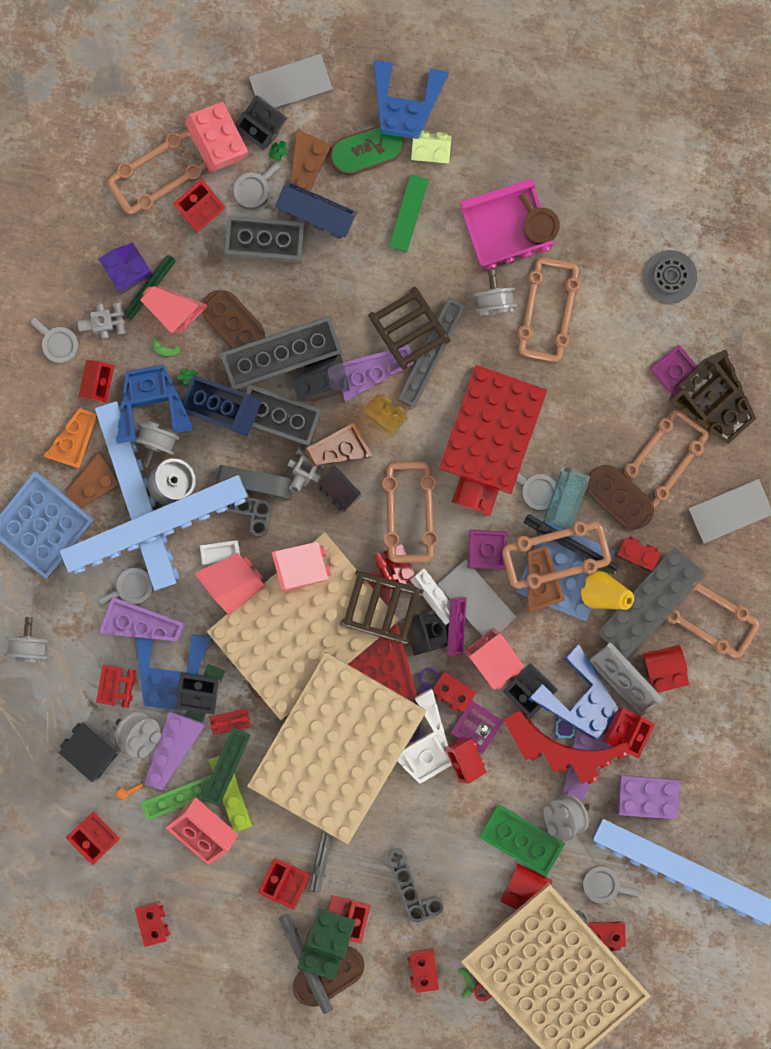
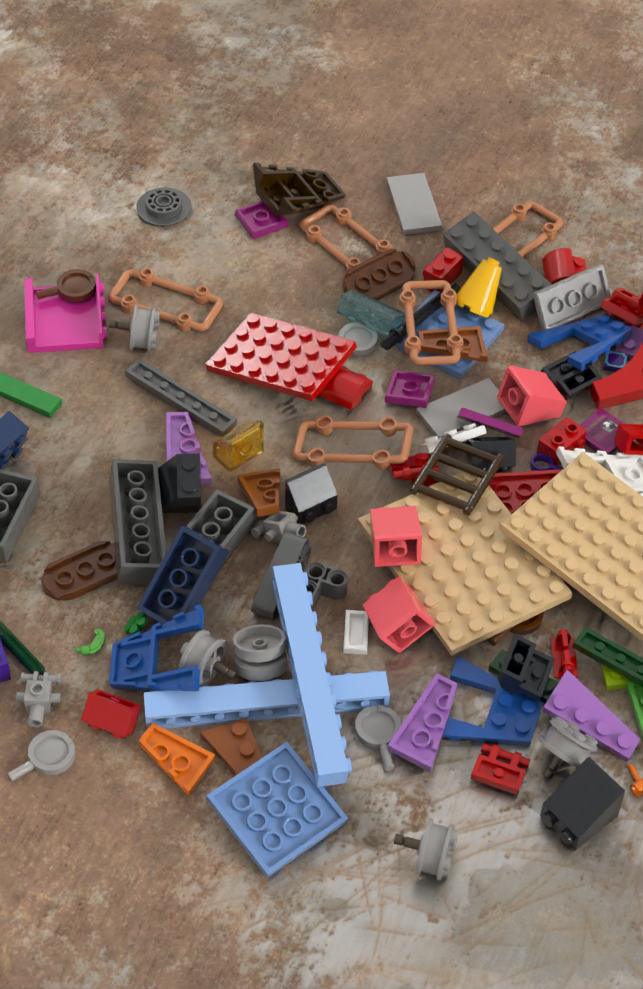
camera: 80 degrees left, 35 degrees down
coral slope [140,286,208,333] -> none
dark brown bar [368,287,451,370] -> none

